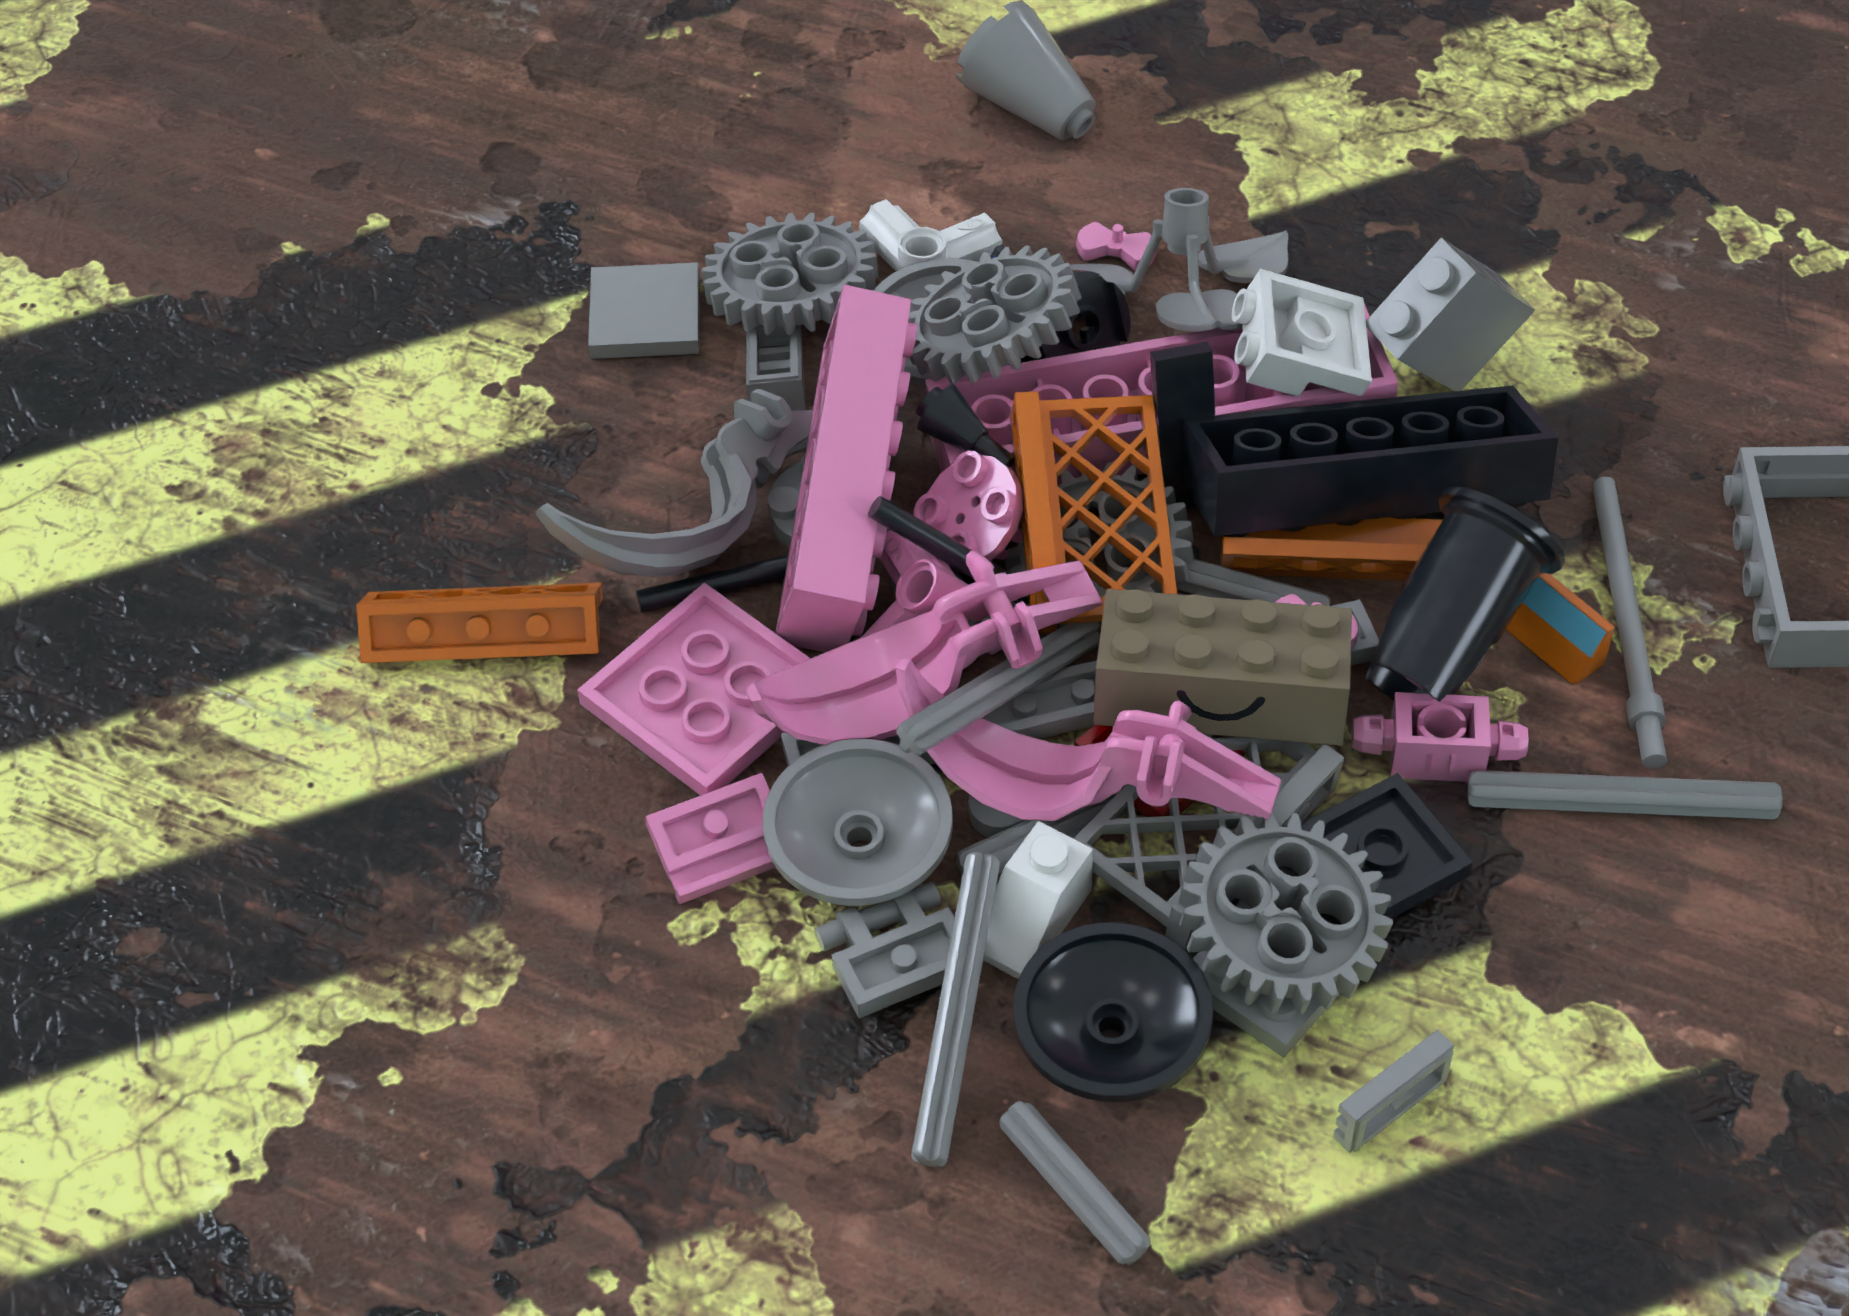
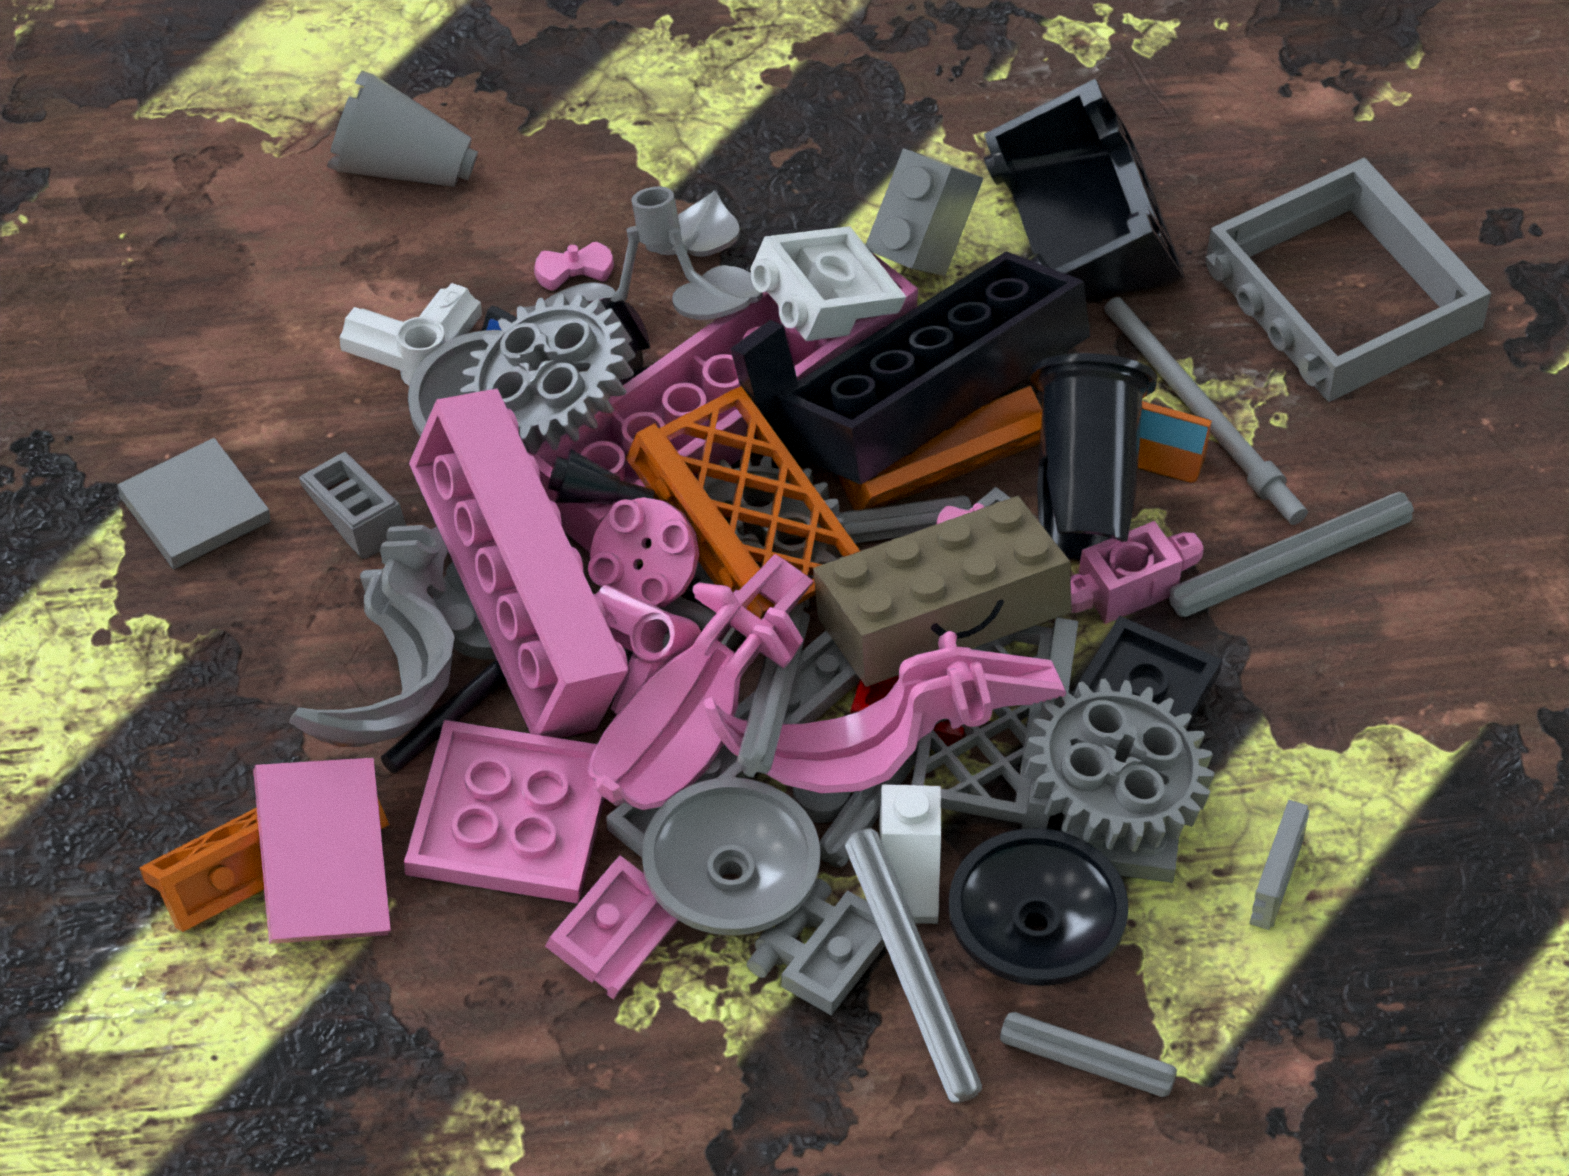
camera: 35 degrees left, 0 degrees up
light grey gear [701,213,879,335] -> none
black bar [868,496,1024,604] -> none
none -> bright pink tile [253,758,391,944]
none -> black windscreen [984,79,1185,299]

